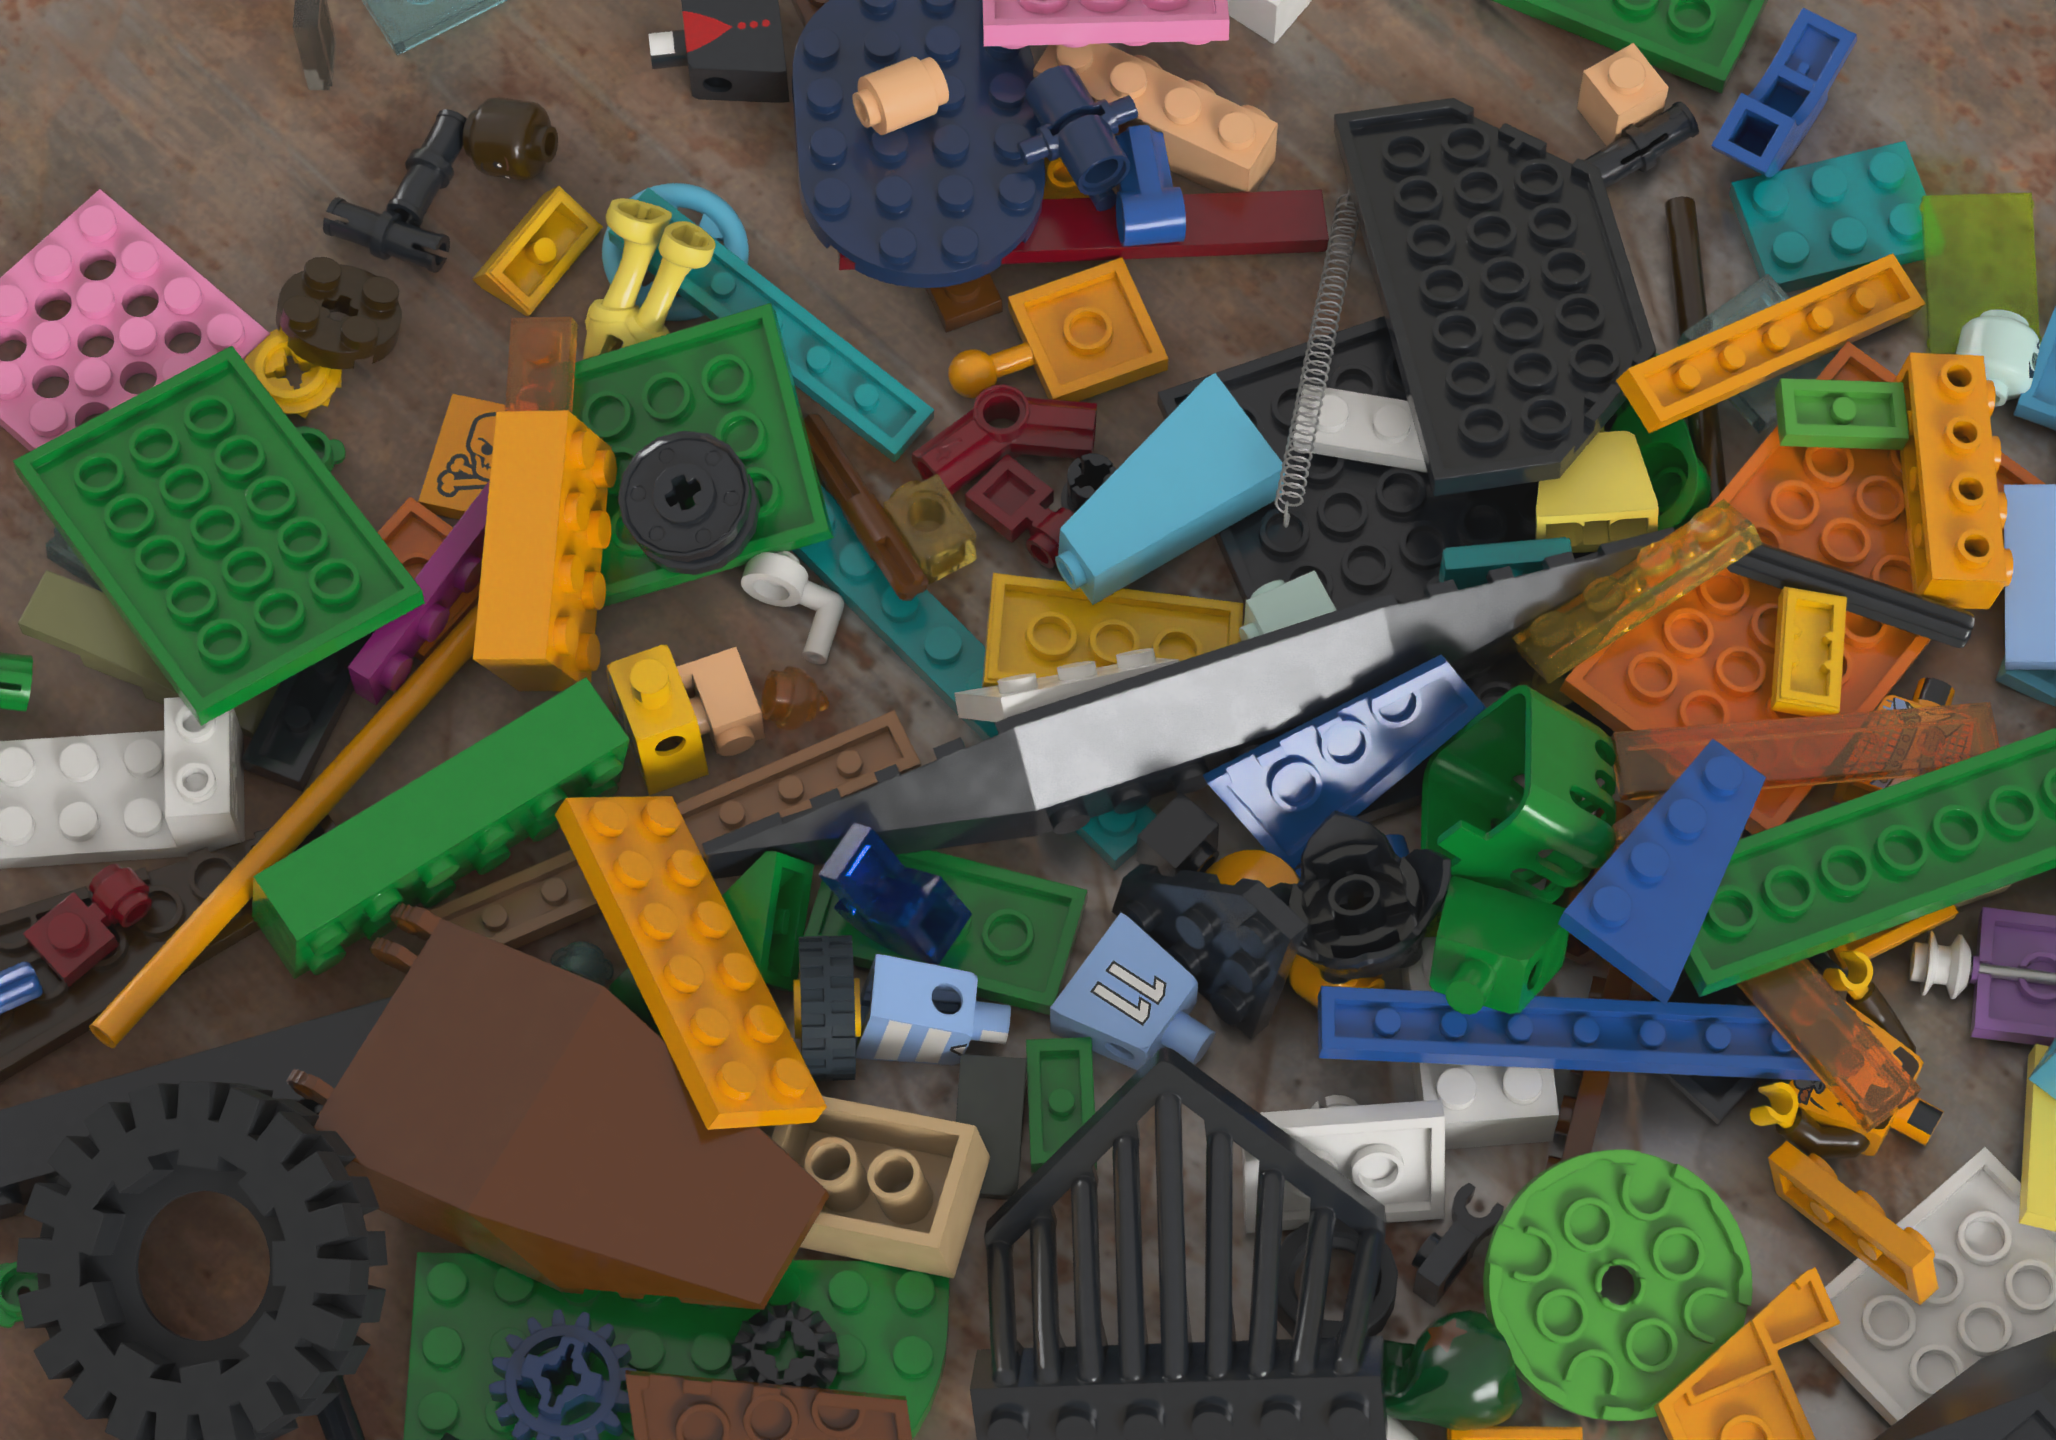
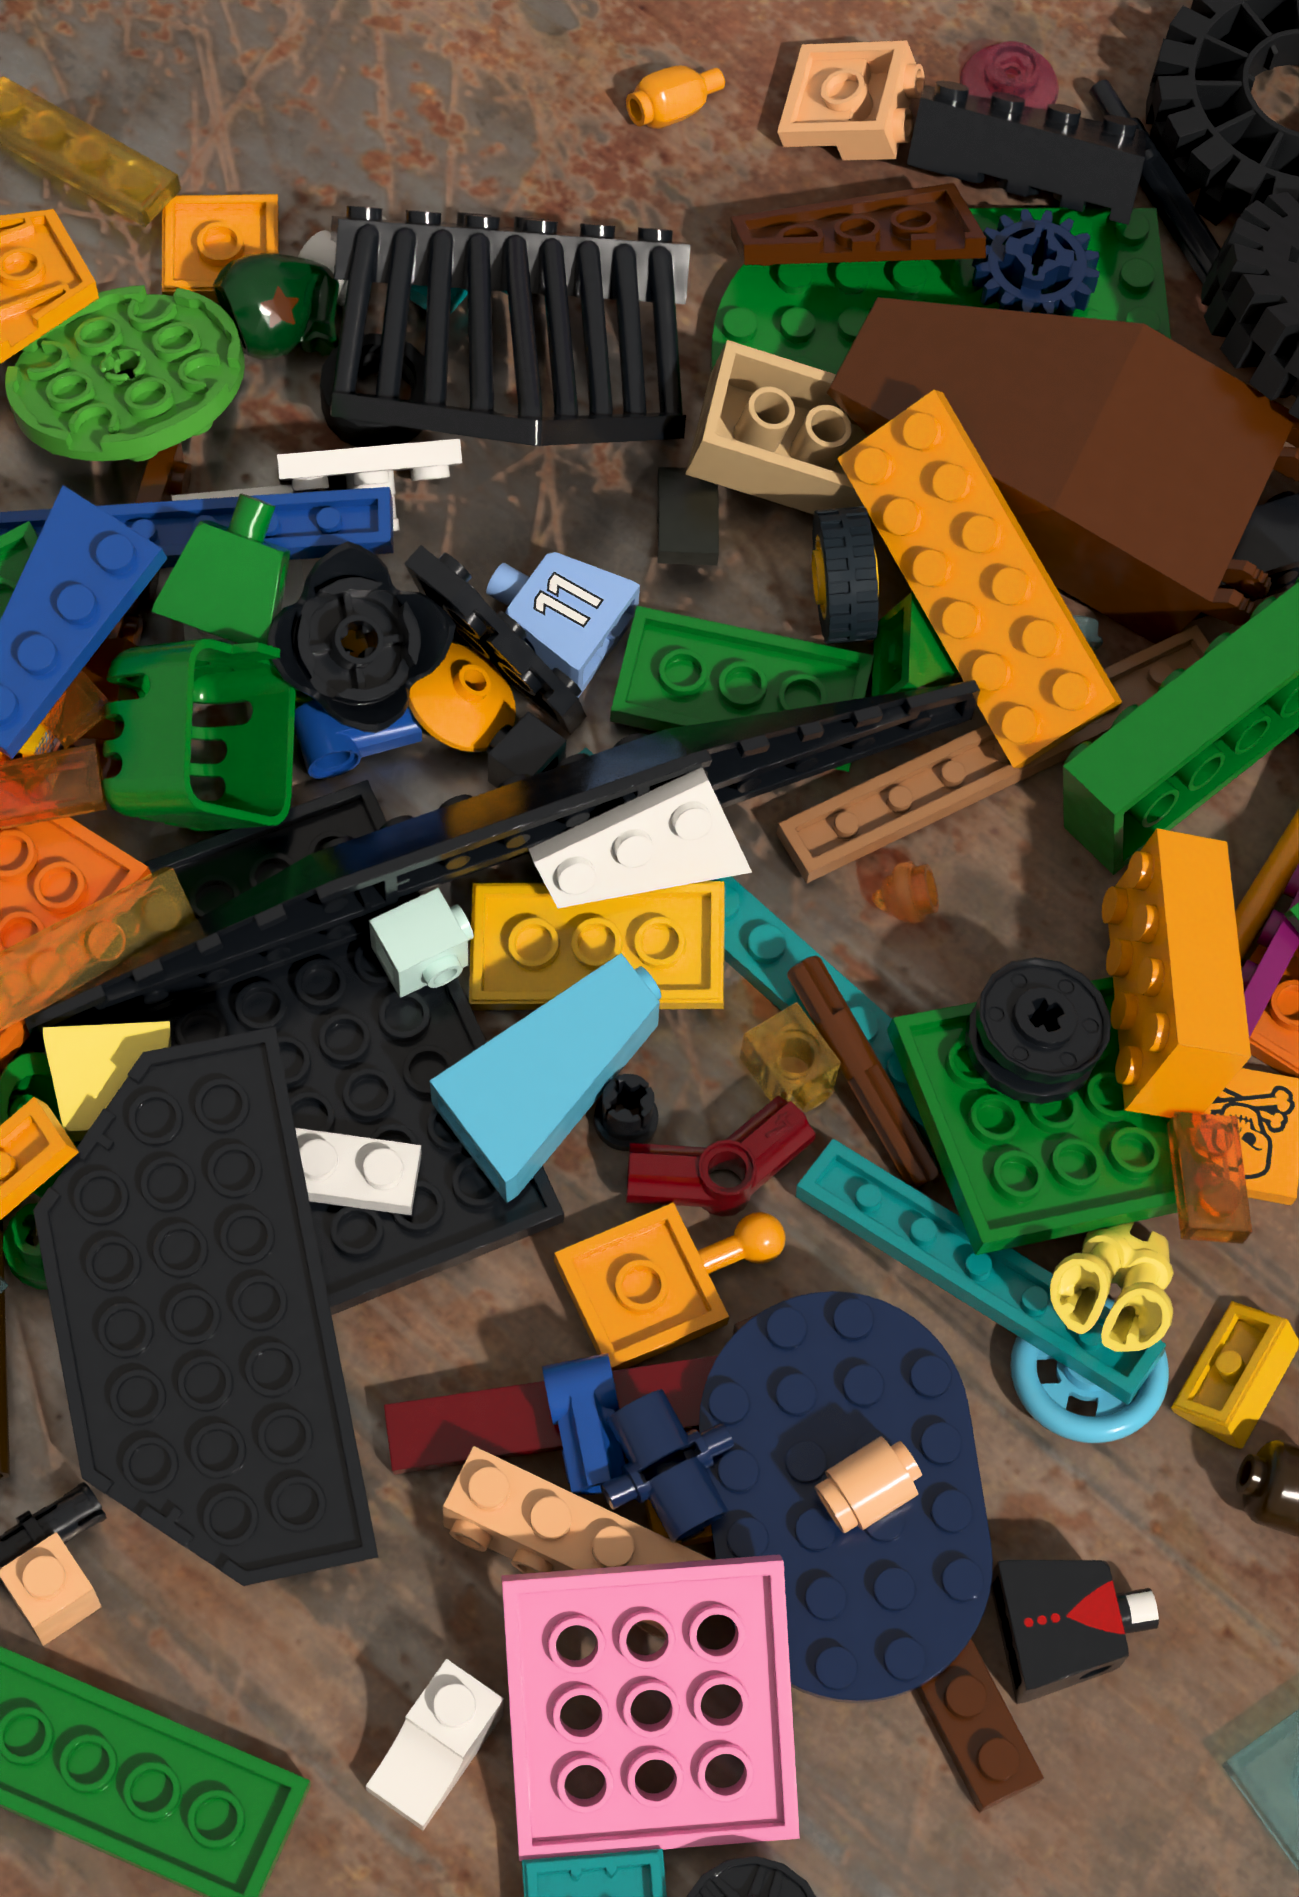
camera: 170 degrees right, 0 degrees up
yellow torso [606,645,709,796] -> none
light nougat brick [677,647,765,756] -> none
black gear [731,1301,840,1389] -> none
white plate [741,551,844,665] -> none
clear blue brick [818,823,972,965] -> none
light blue torso [856,954,1011,1065] -> none
dark red plate [965,454,1074,569] -> none
green plate [1026,1037,1097,1173] -> none
blue wing [1203,654,1486,869] -> none
light grey piece [1275,188,1359,528] -> none
black plate [1411,1183,1504,1307] -> none
teal plate [1439,537,1572,590] -> none

